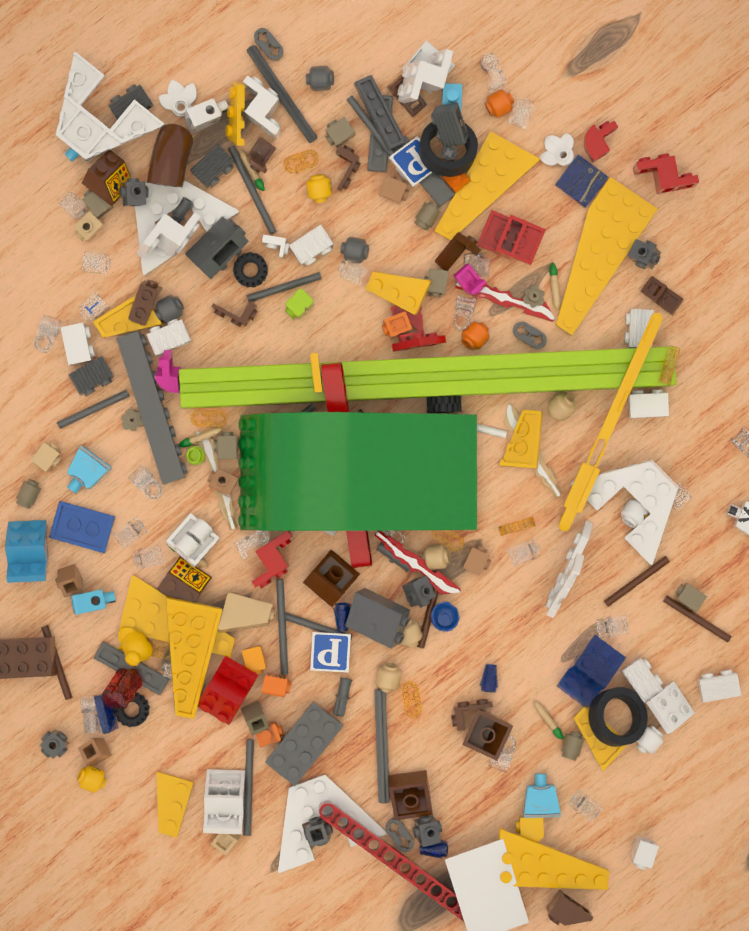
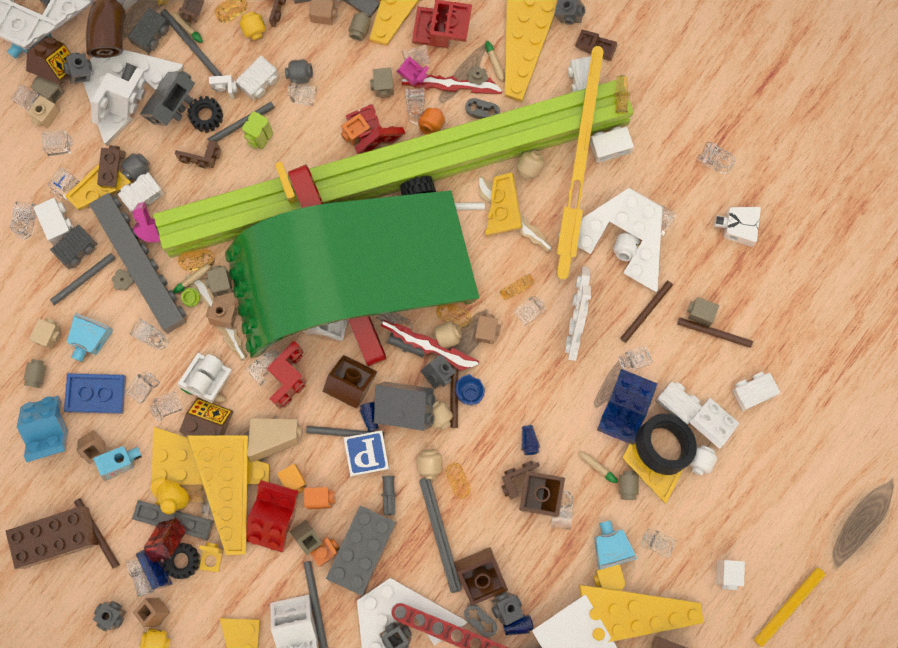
camera: 15 degrees left, 10 degrees down
dark grey piece [276,579,288,675] -> none
yellow wing [365,271,432,315] -> none
reddish brown bracket [435,232,481,271] -> none
none -> yellow bracket [199,542,223,573]
none -> yellow axle [754,568,826,647]

